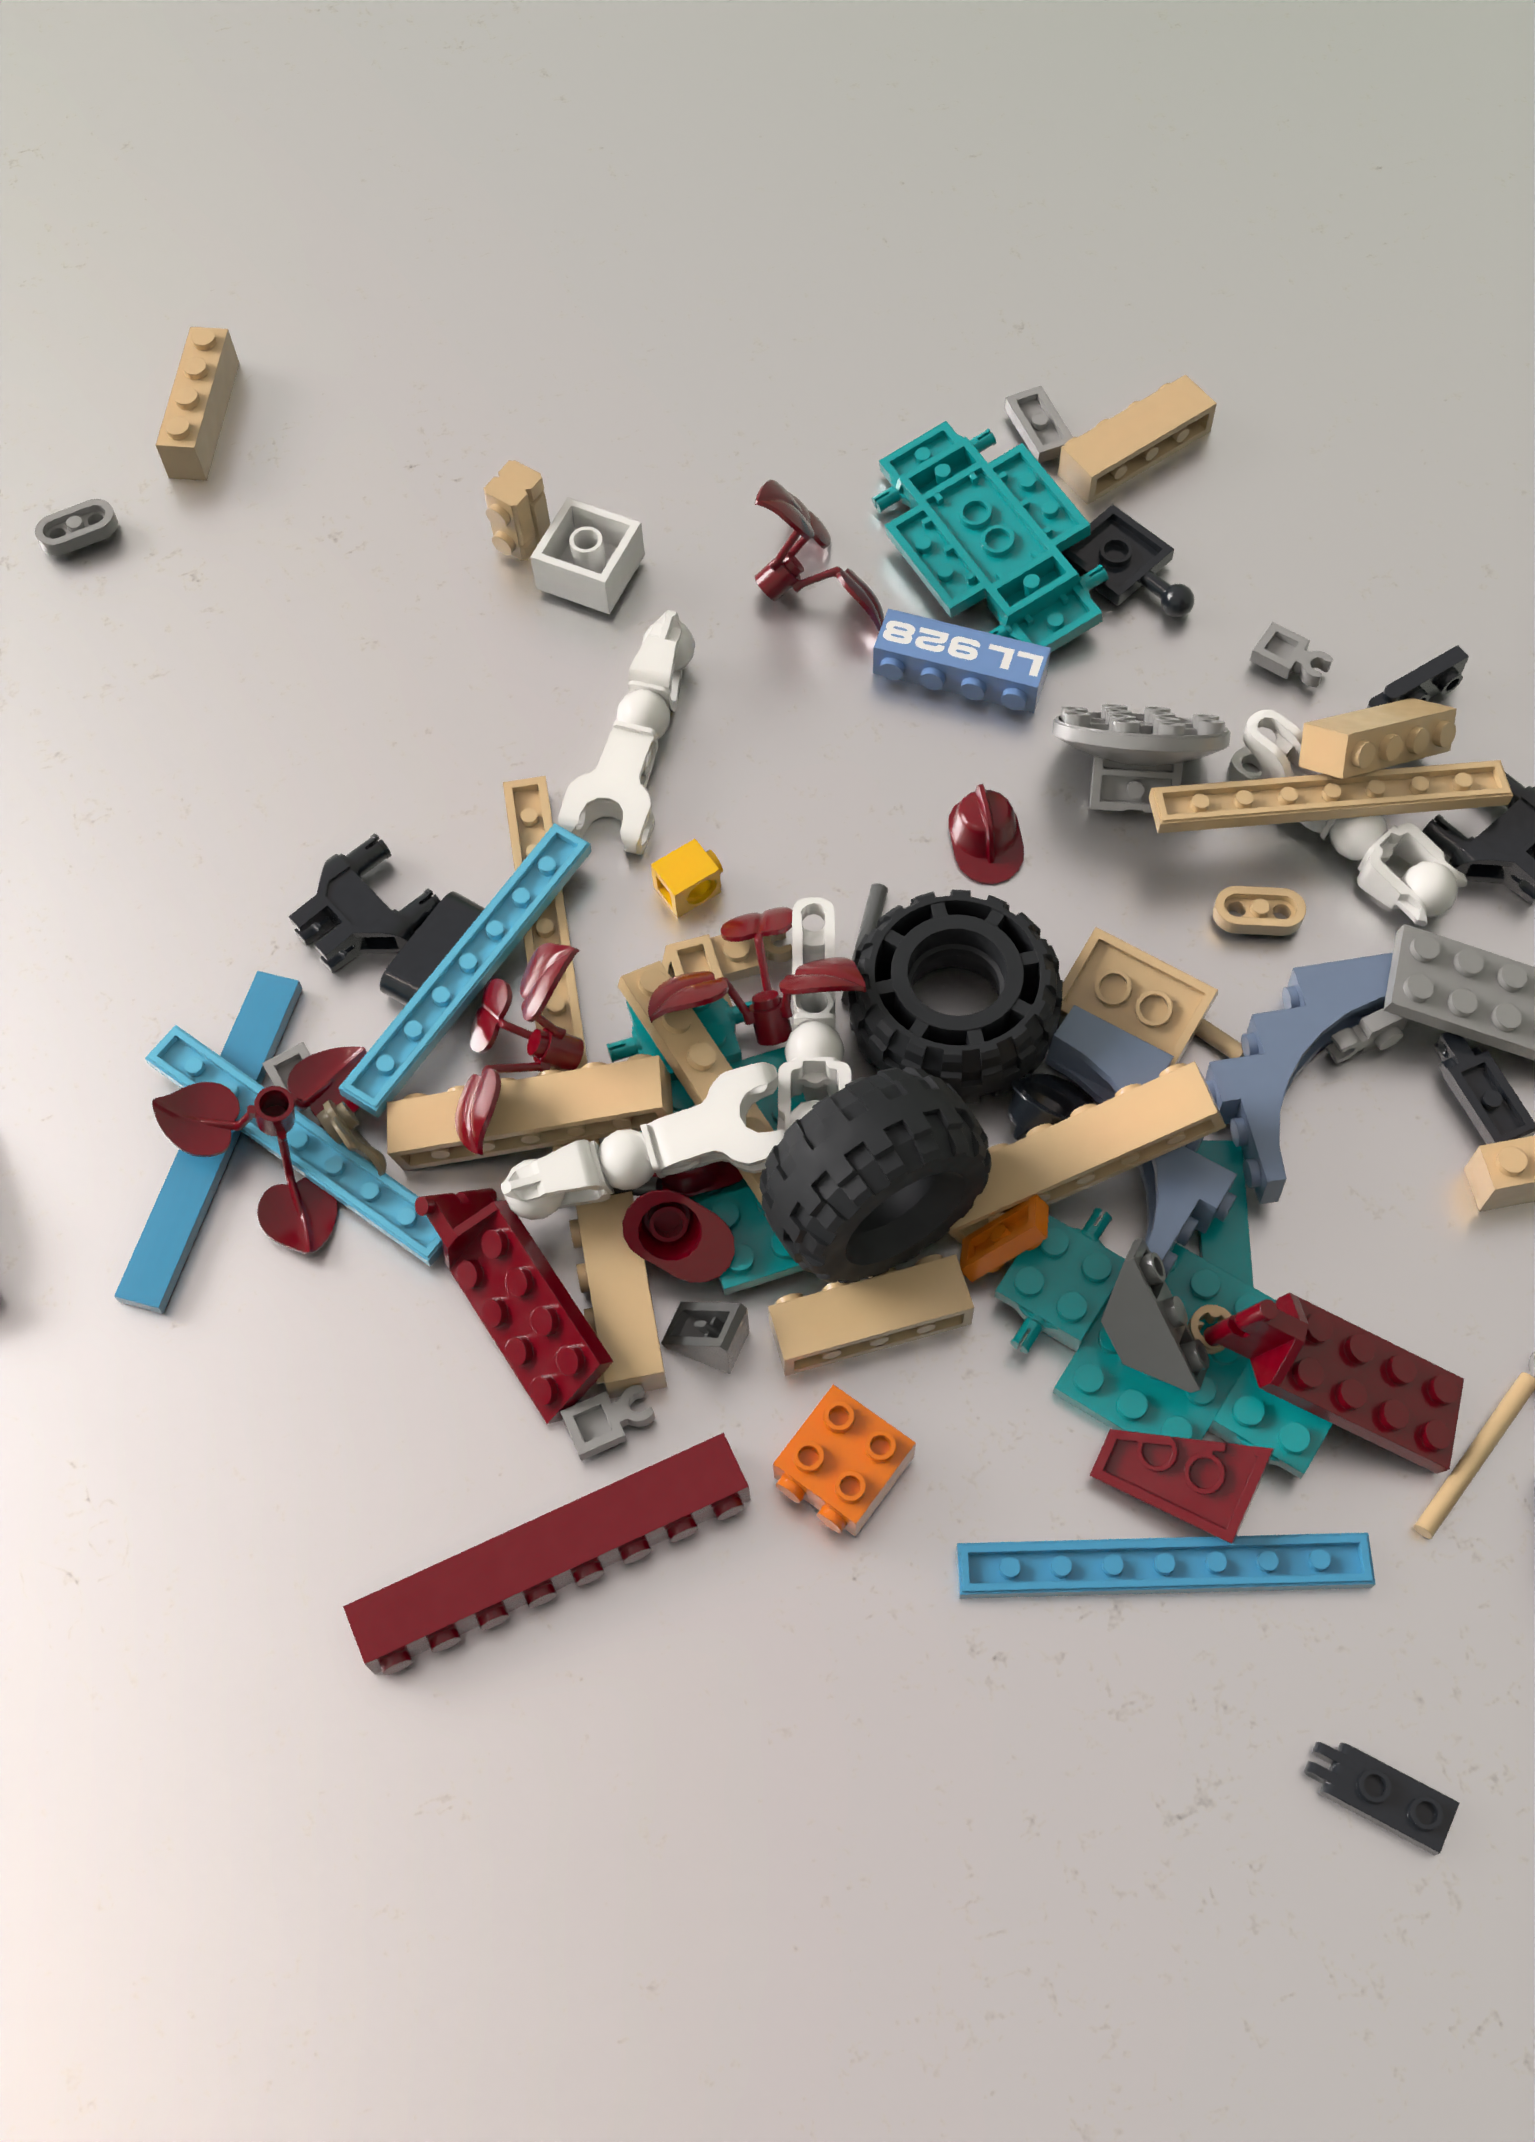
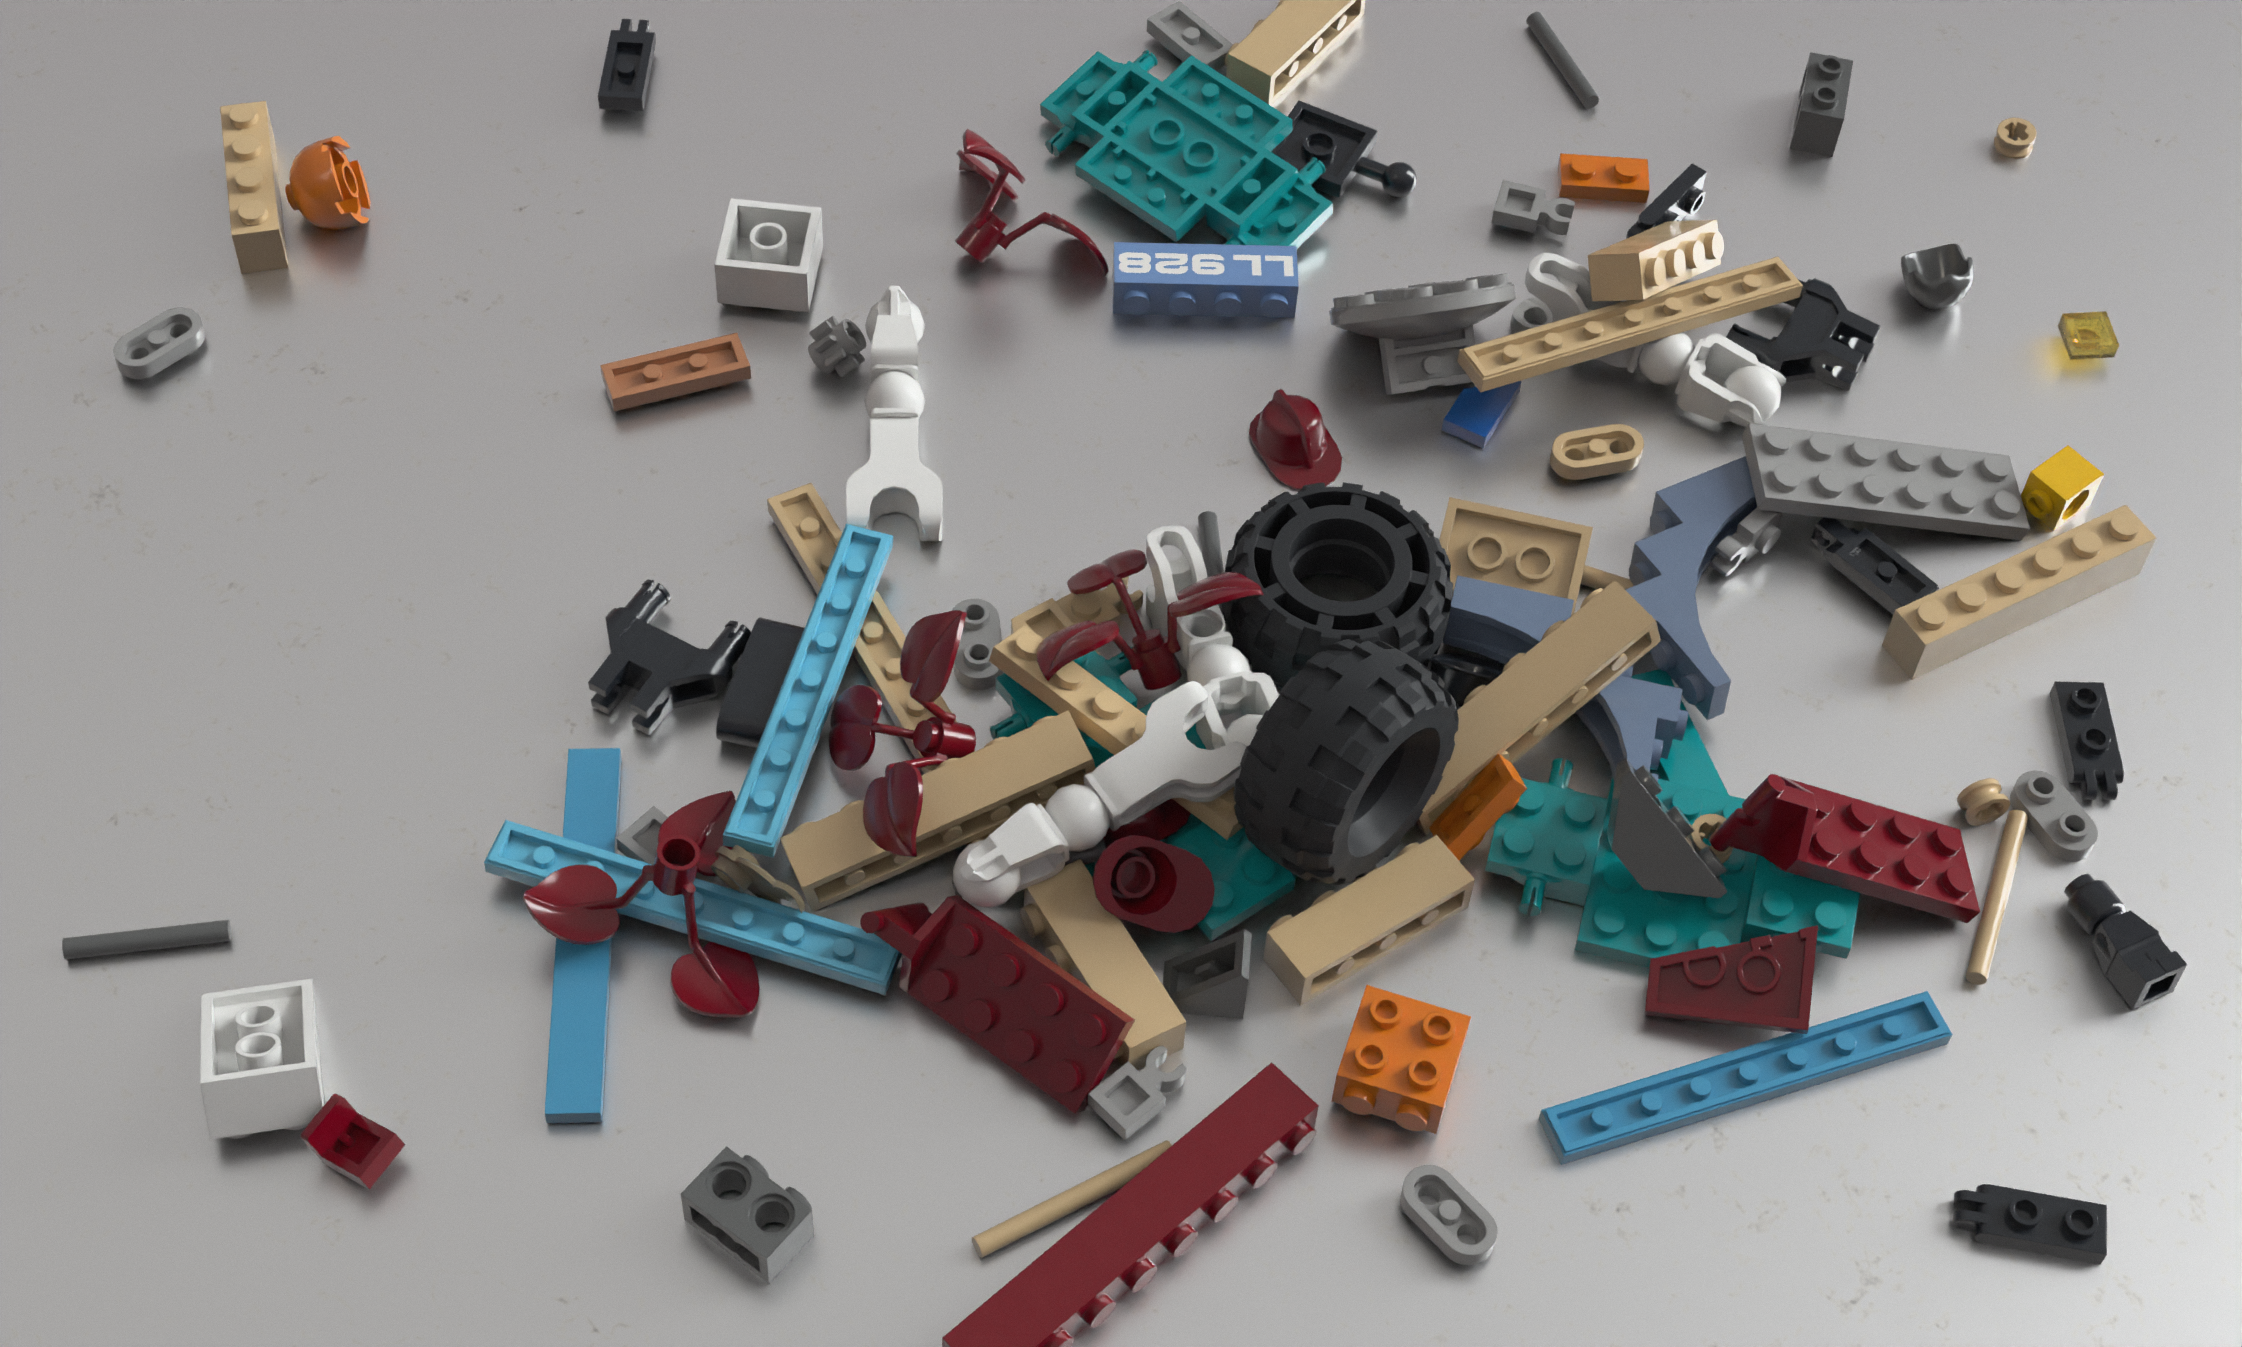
camera: 25 degrees left, 10 degrees down
tan brick [483,460,550,560] -> none
yellow brick [650,839,723,918] -> none
none -> orange cylinder [285,136,370,231]
none -> black hinge [598,18,656,111]
none -> nougat plate [600,333,751,411]
none -> dark grey brick [681,1146,814,1284]
none -> light grey gear [808,316,866,377]
none -> light grey plate [952,599,1003,690]
none -> tan bar [971,1140,1172,1258]
none -> light grey plate [1400,1165,1497,1265]
none -> blue tile [1441,381,1522,449]
none -> dark grey bar [1526,12,1600,109]
none -> orange plate [1558,153,1650,203]
none -> tan bush [1956,778,2010,826]

